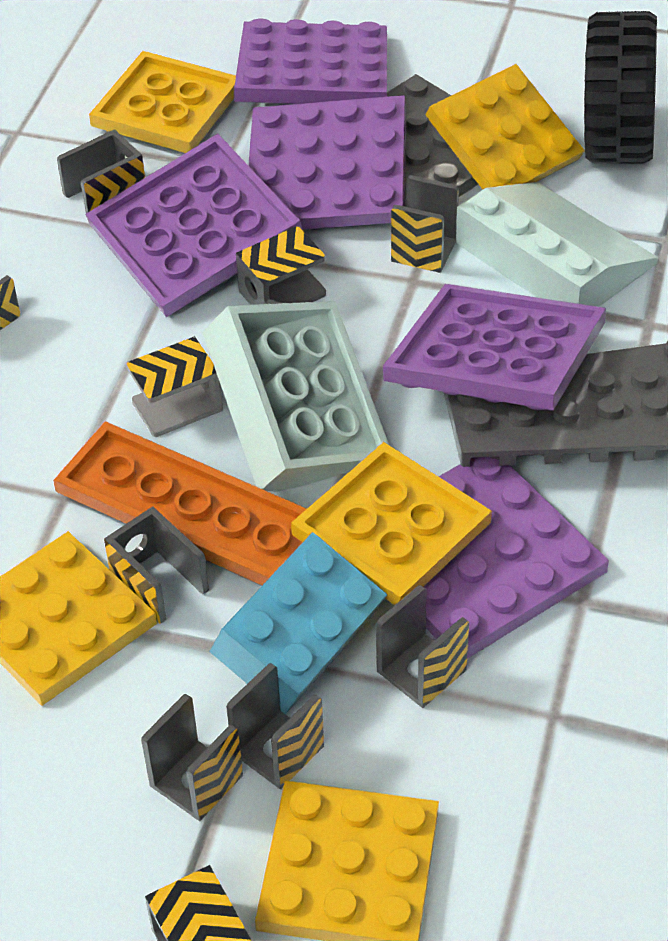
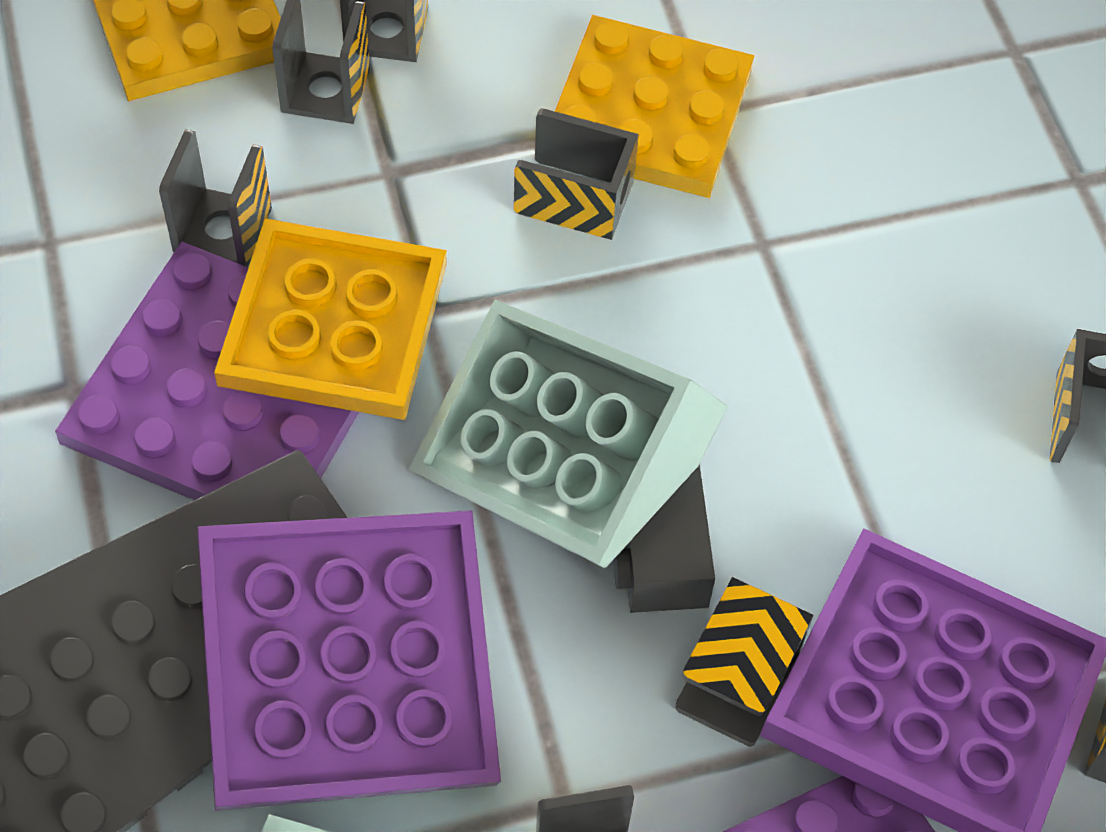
camera: 145 degrees right, 10 degrees up
orange plate [53,421,307,585] -> none
piece [127,336,223,437] -> none
medium azure brick [209,532,387,714] -> none

